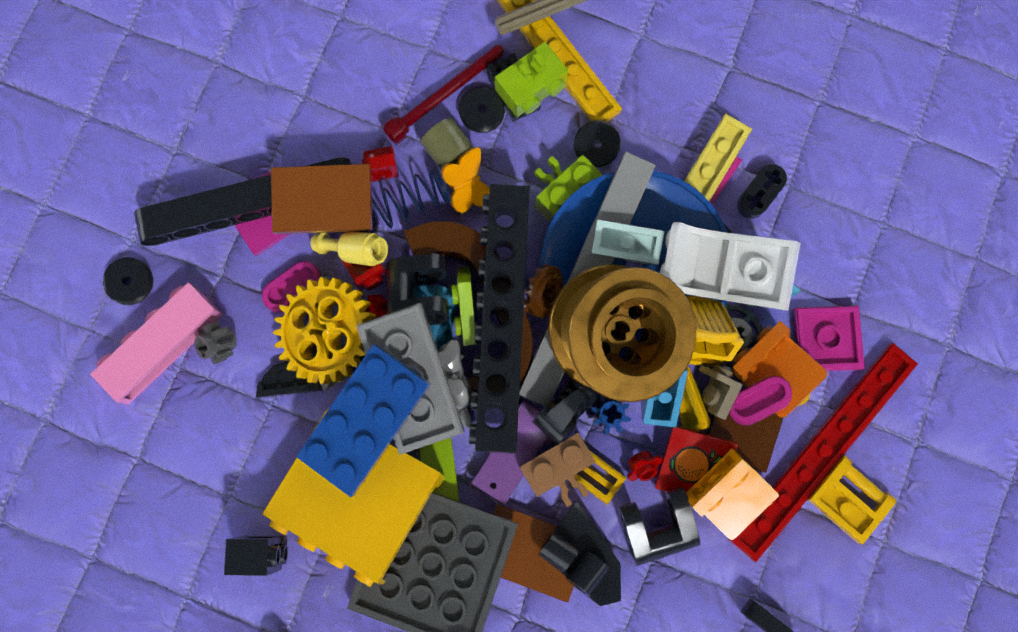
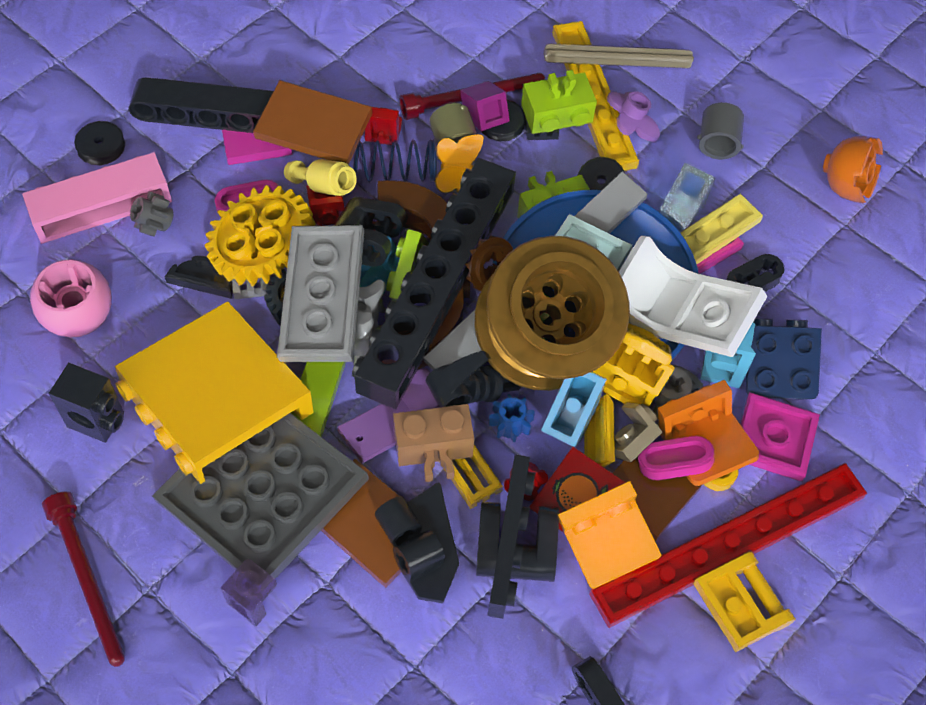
camera: 20 degrees right, 20 degrees down
blue plate [296,344,431,497] -> none
none -> bright pink wheel [30,259,112,338]
none -> magenta panel [460,81,510,131]
none -> black plate [487,454,535,619]
none -> medium lavender animal [606,91,660,142]
none -> clear light blue slope [659,163,715,232]
none -> dark grey piece [697,102,744,160]
none -> dark blue bracket [746,319,822,399]
none -> orange cylinder [823,136,883,204]

